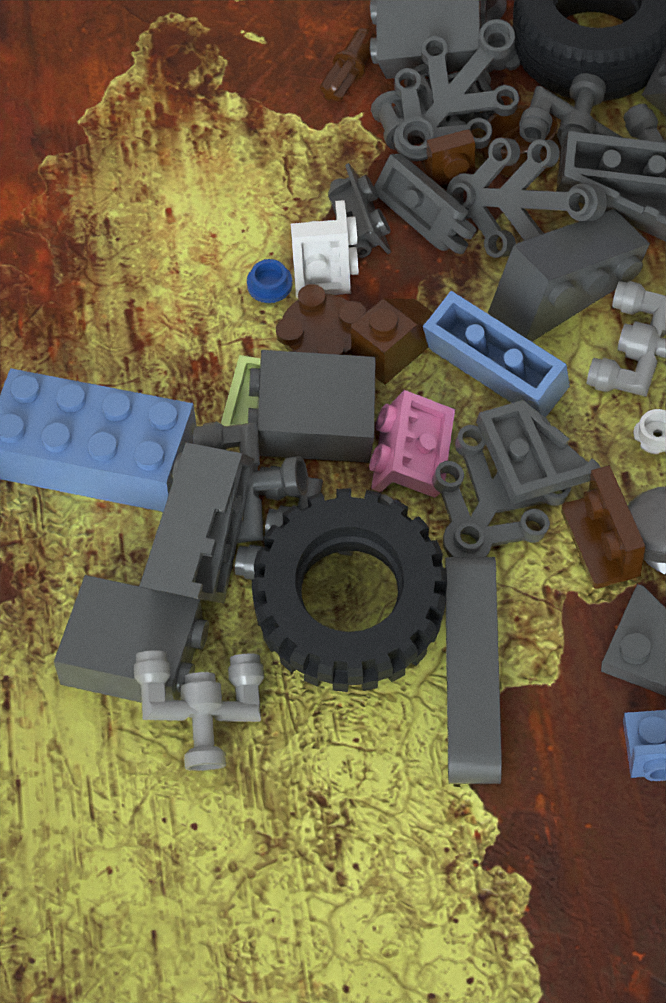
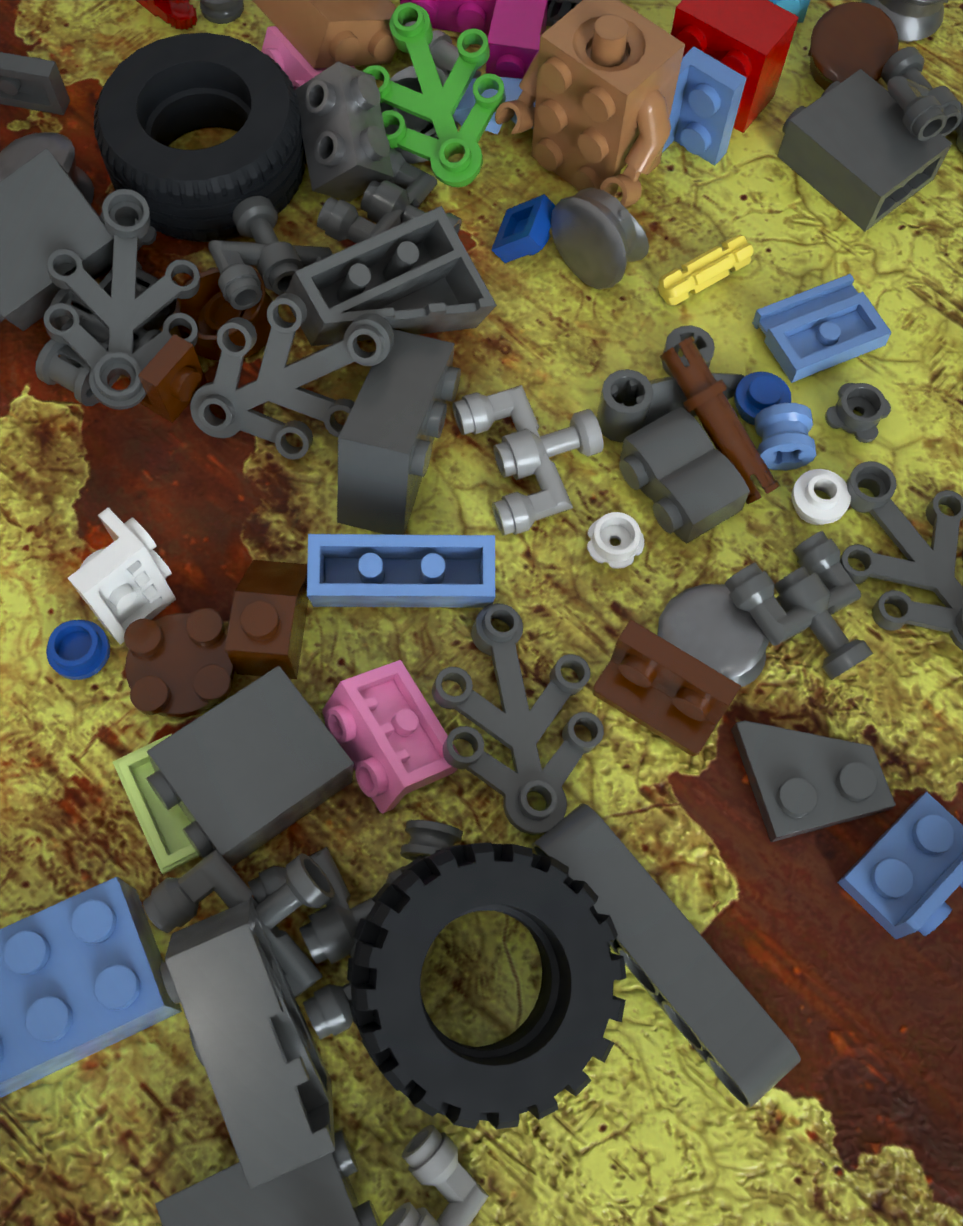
camera: 45 degrees left, 10 degrees up
dark grey hinge [328,163,391,258] -> none
dark grey hinge [374,154,476,254] -> none
dark grey wing [476,400,601,504] -> none

